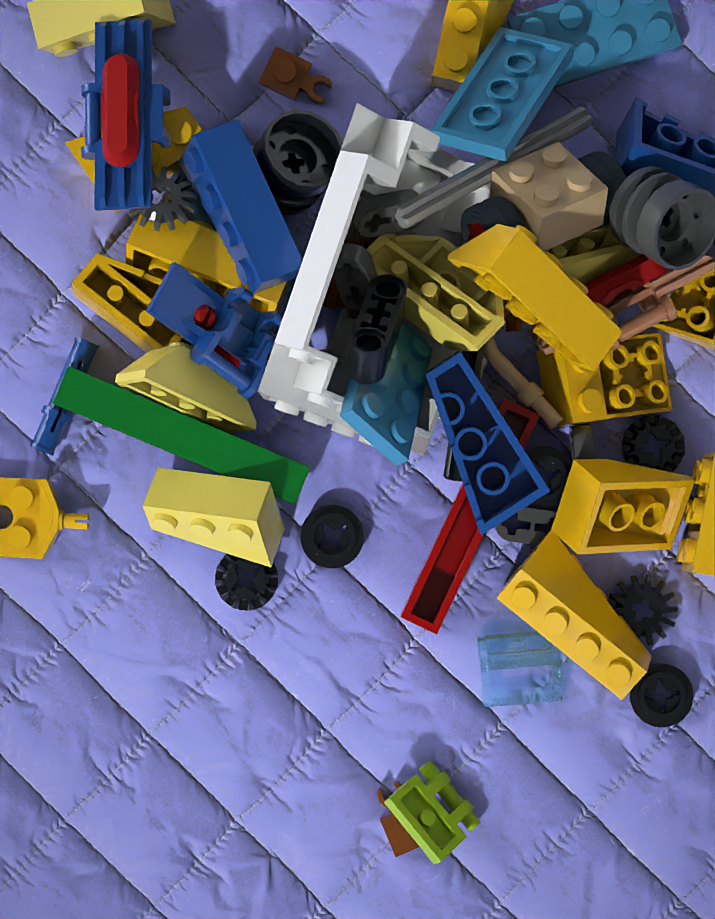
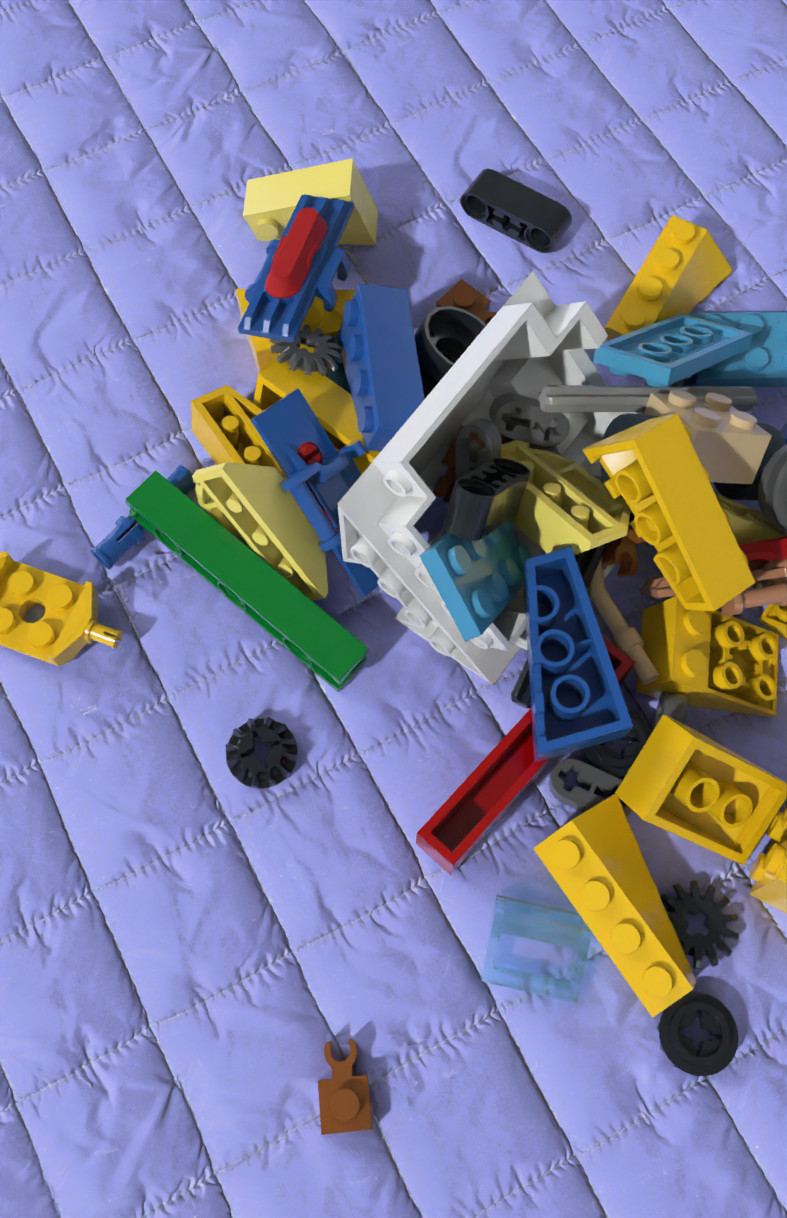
camera: 10 degrees right, 20 degrees down
light yellow wedge [142,468,285,567] -> none
black gear [300,505,364,568] -> none
lime plate [384,760,481,865] -> none
black gear [622,415,685,472] -> none

